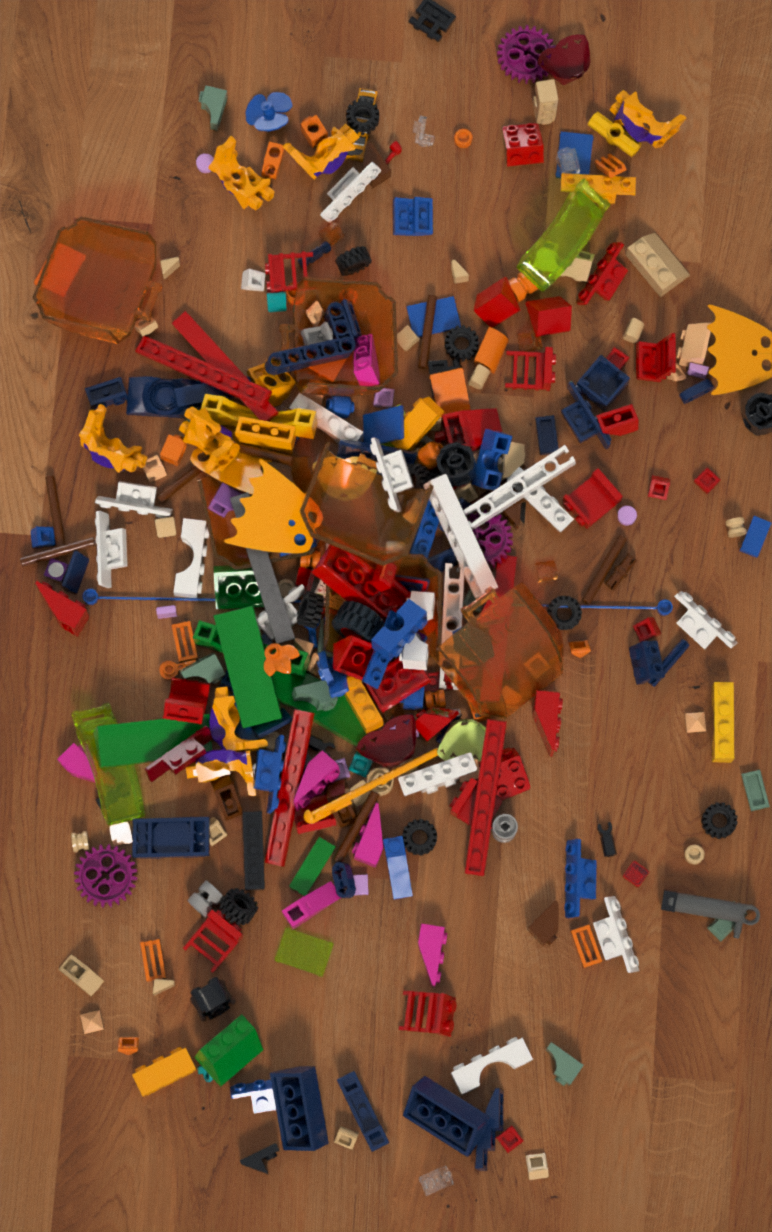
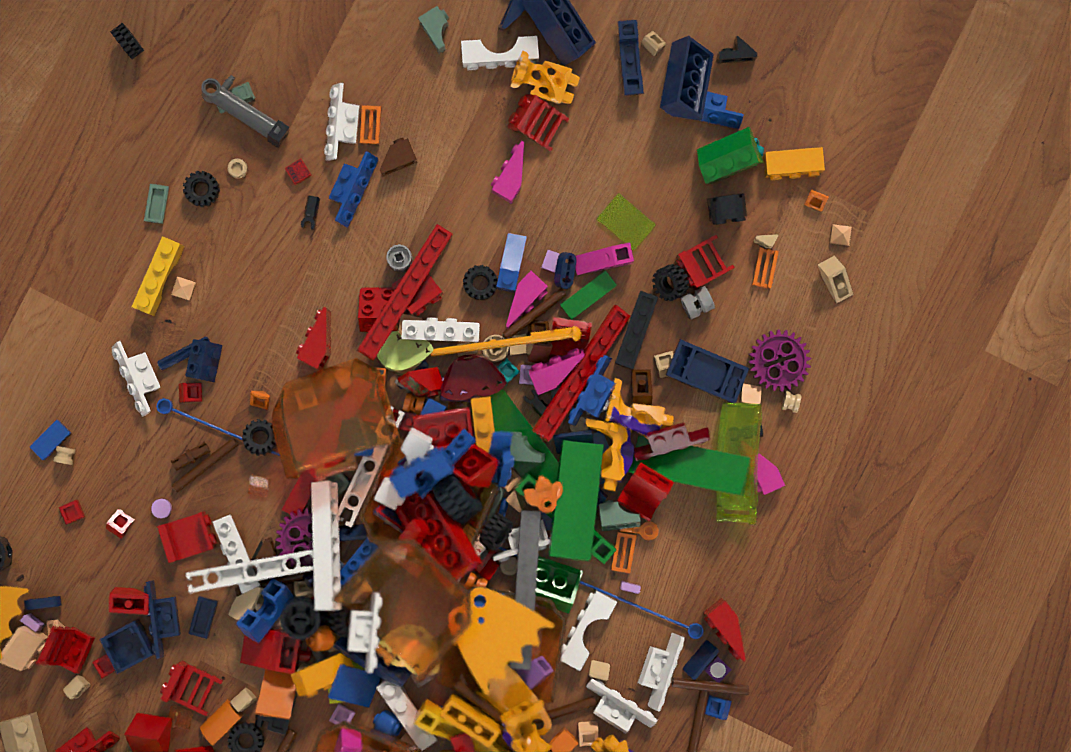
camera: 155 degrees left, 10 degrees up
none -> light orange hips [510,51,580,104]

